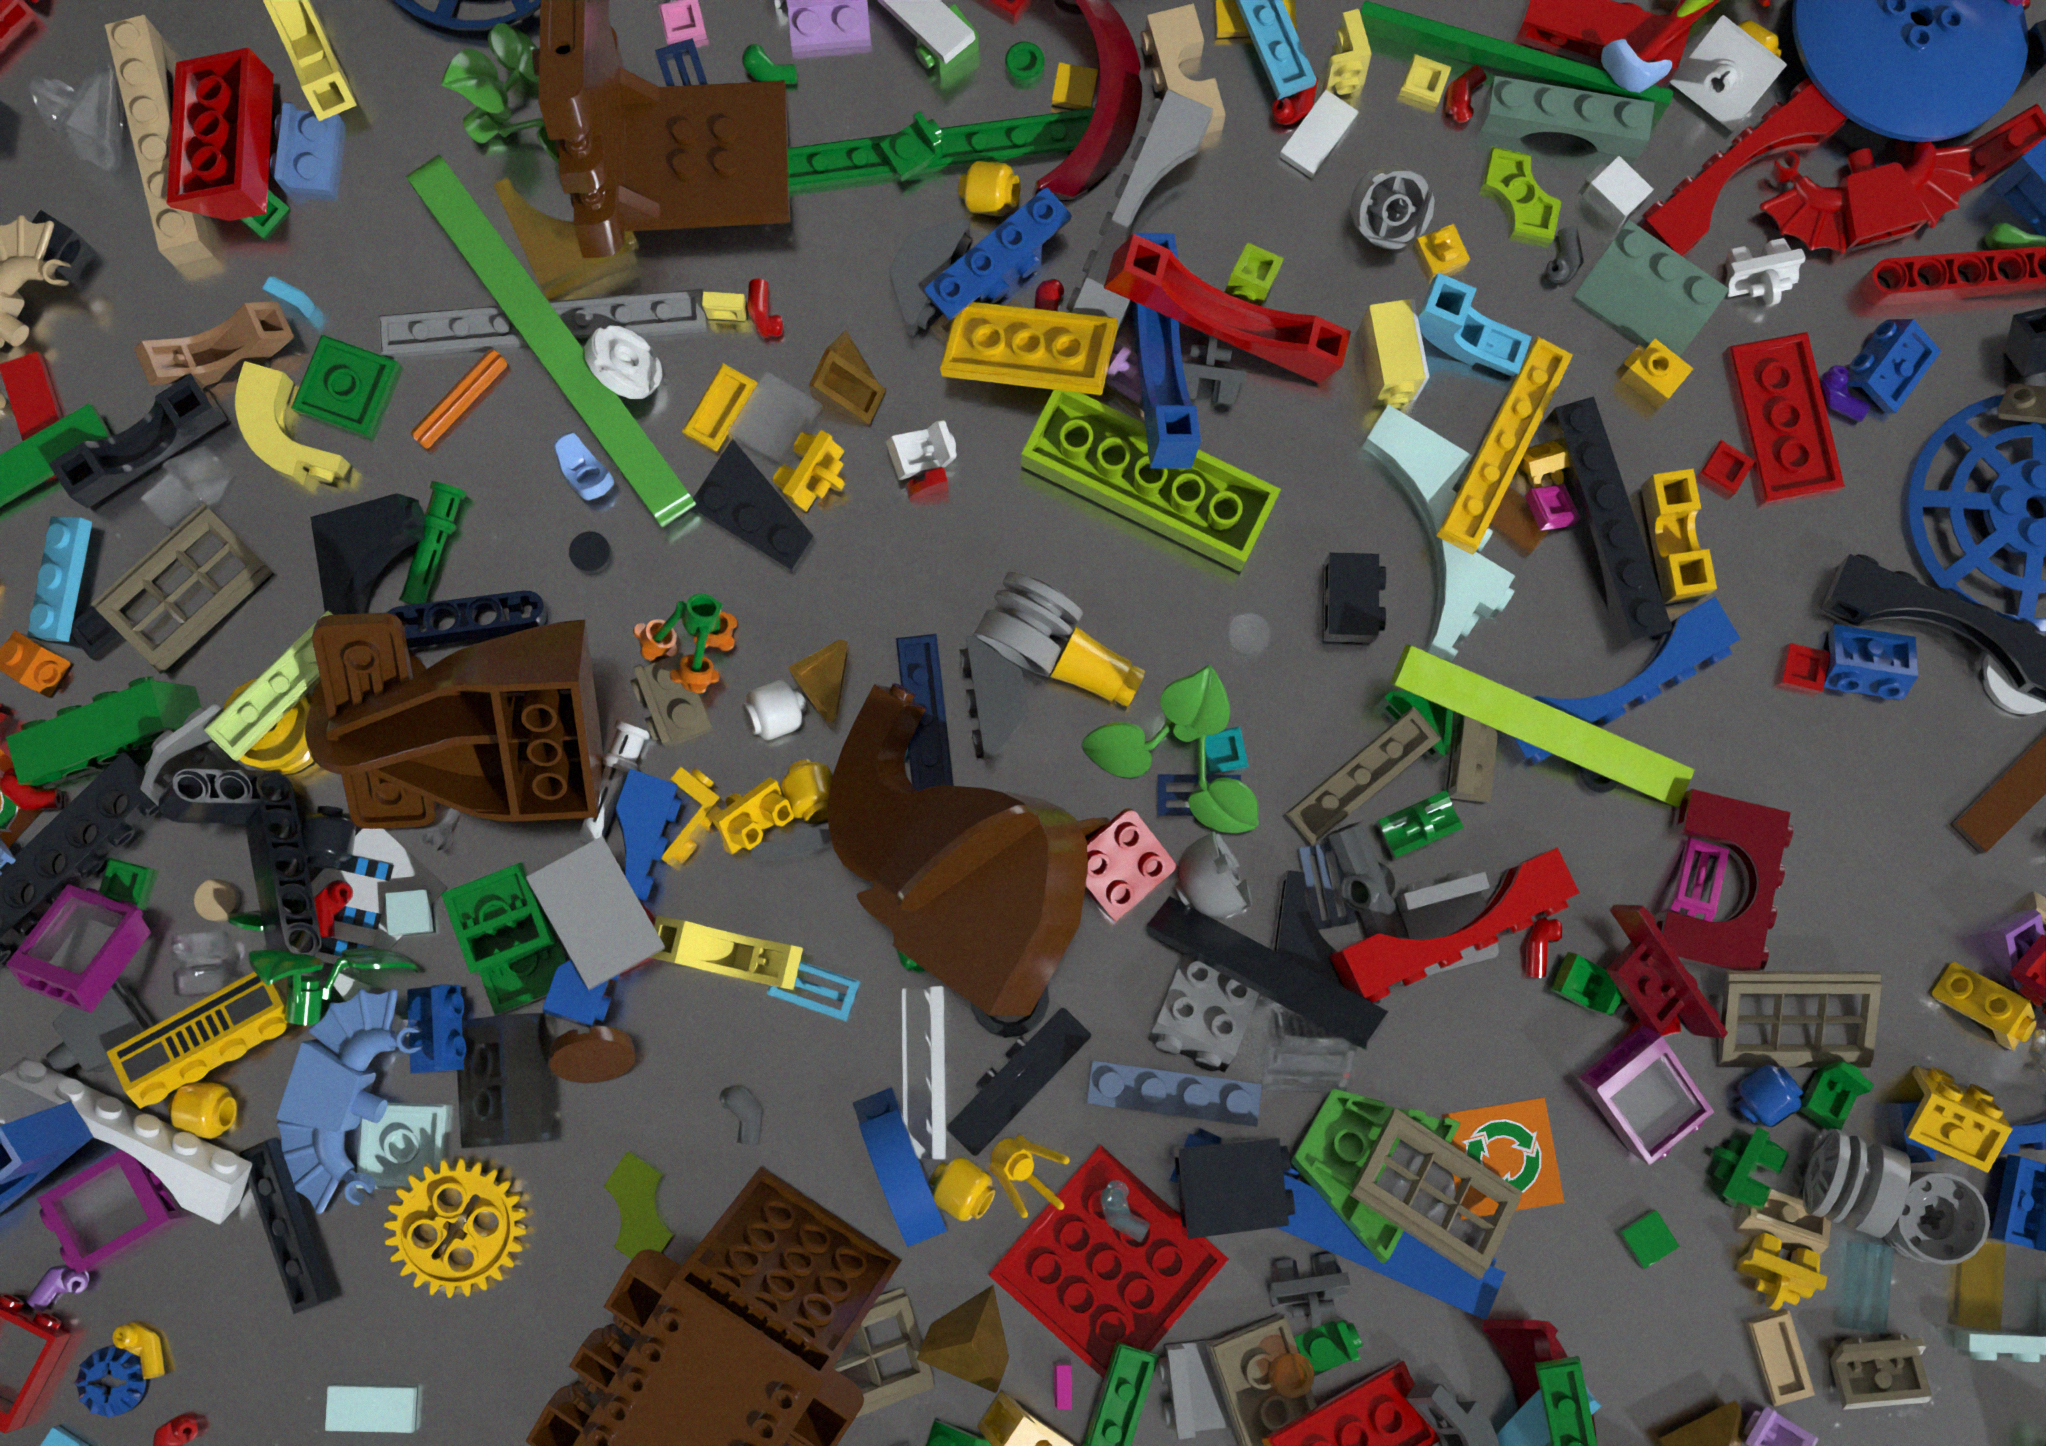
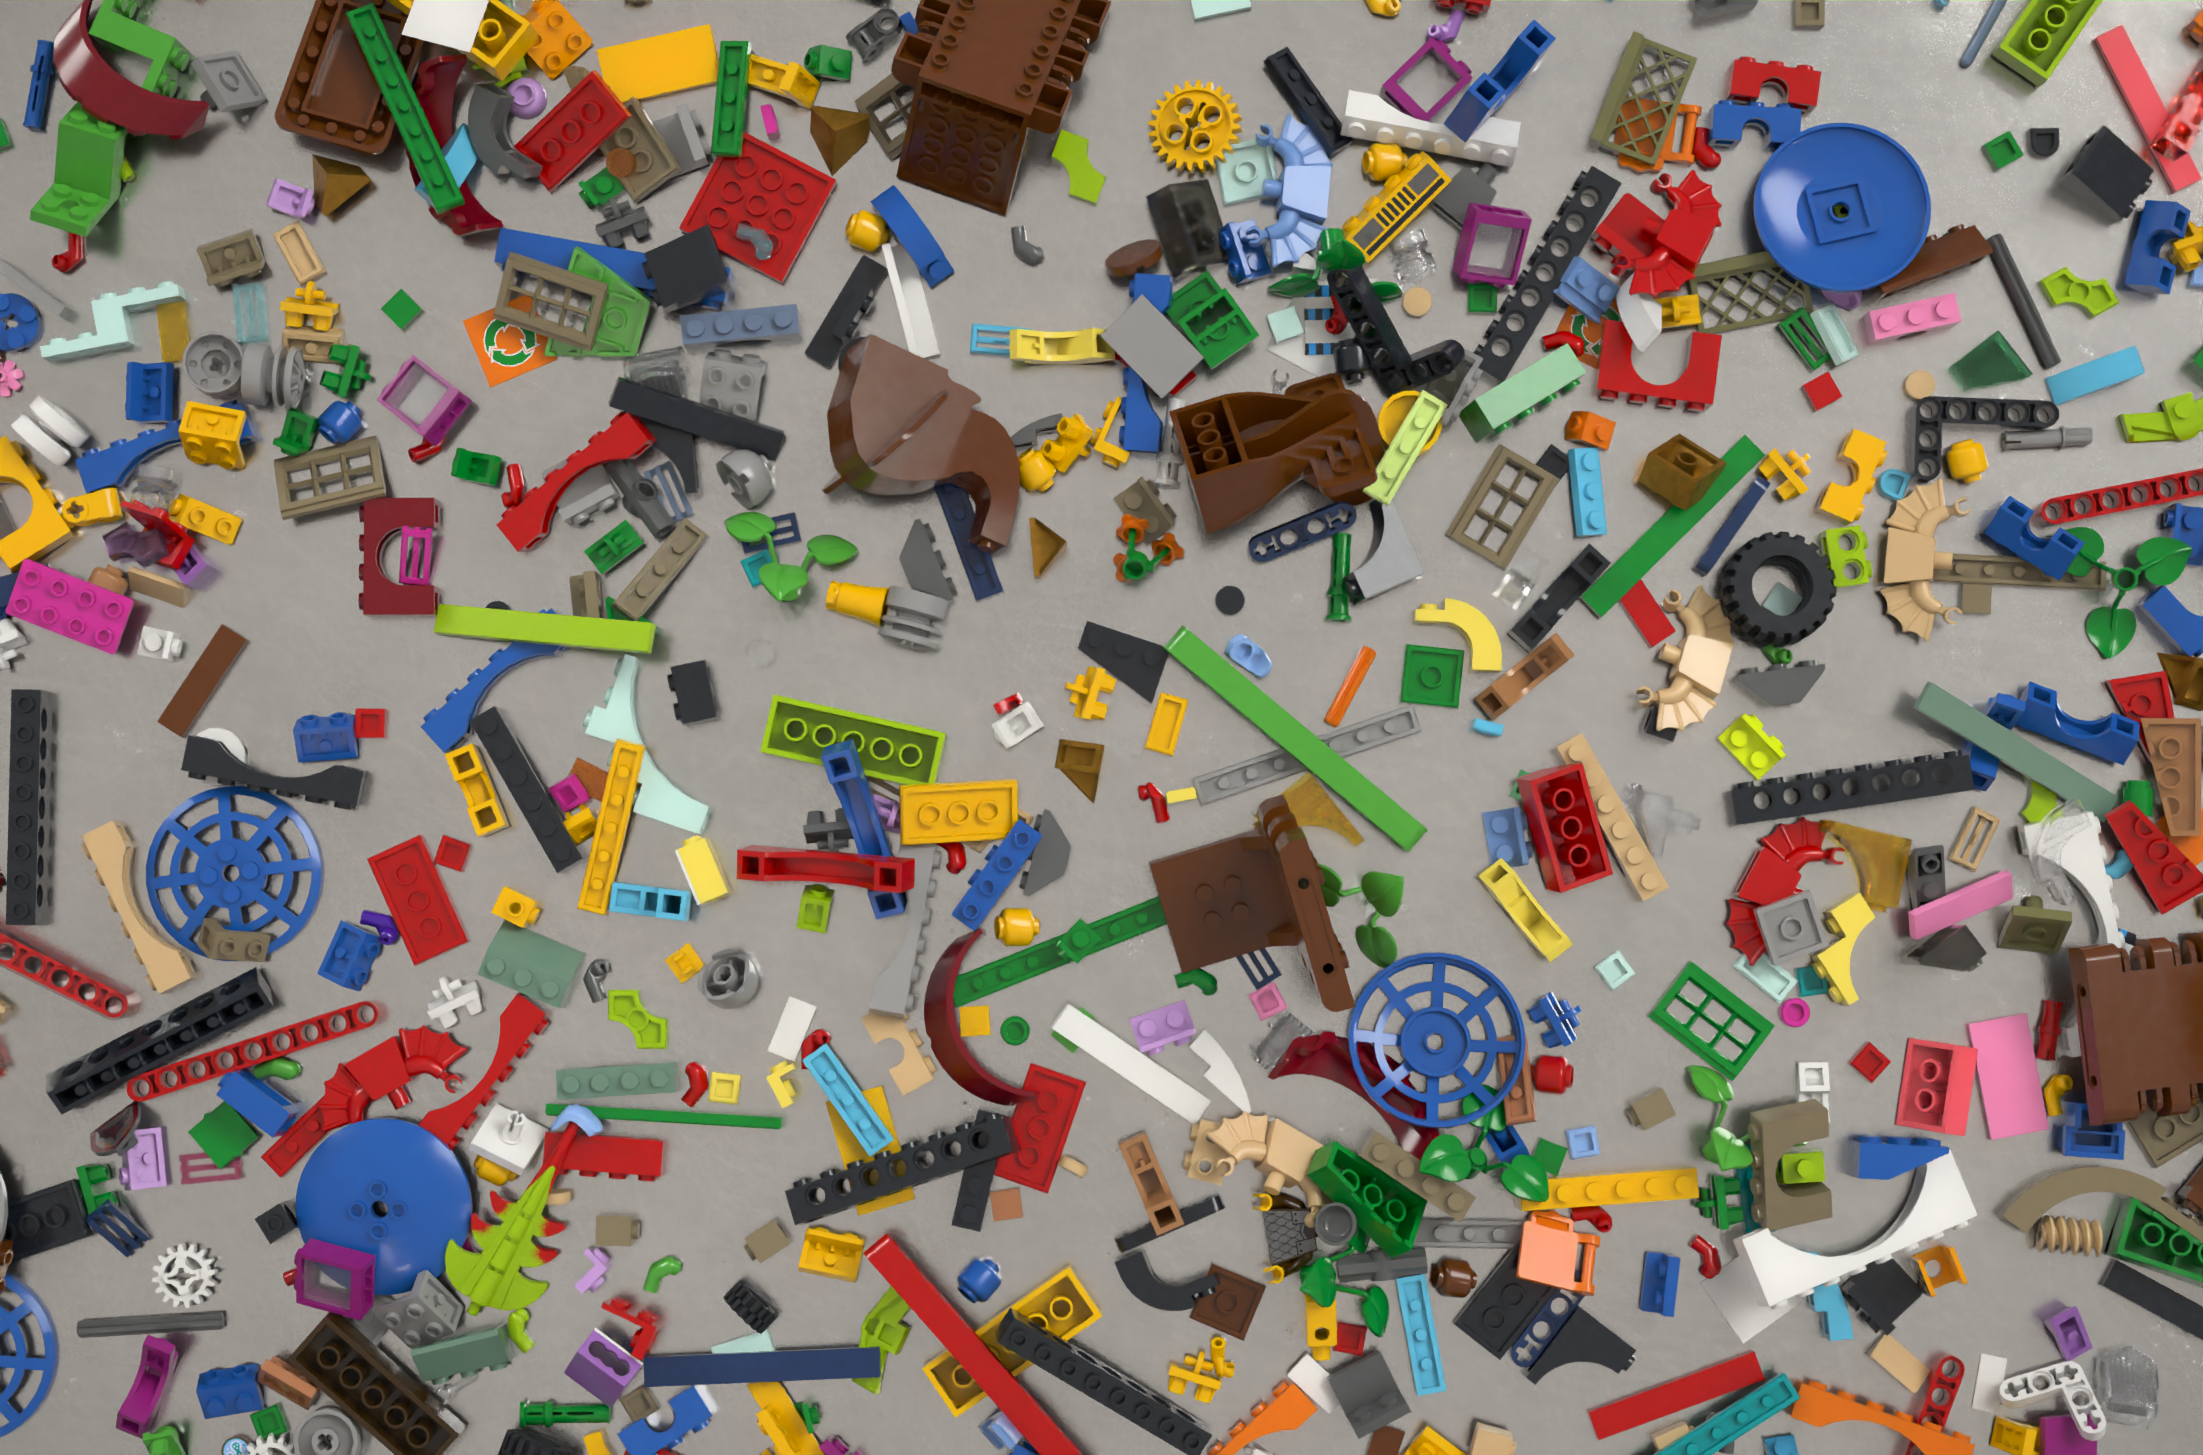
camera: 170 degrees right, 5 degrees up
white tile [584,325,662,399] -> none
white head [741,680,807,740] -> none
yellow plant [989,1135,1070,1218] -> none
bracket [1086,808,1178,922] -> none
white brick [1582,156,1654,229] -> none
dark red bracket [1606,904,1728,1039] -> none

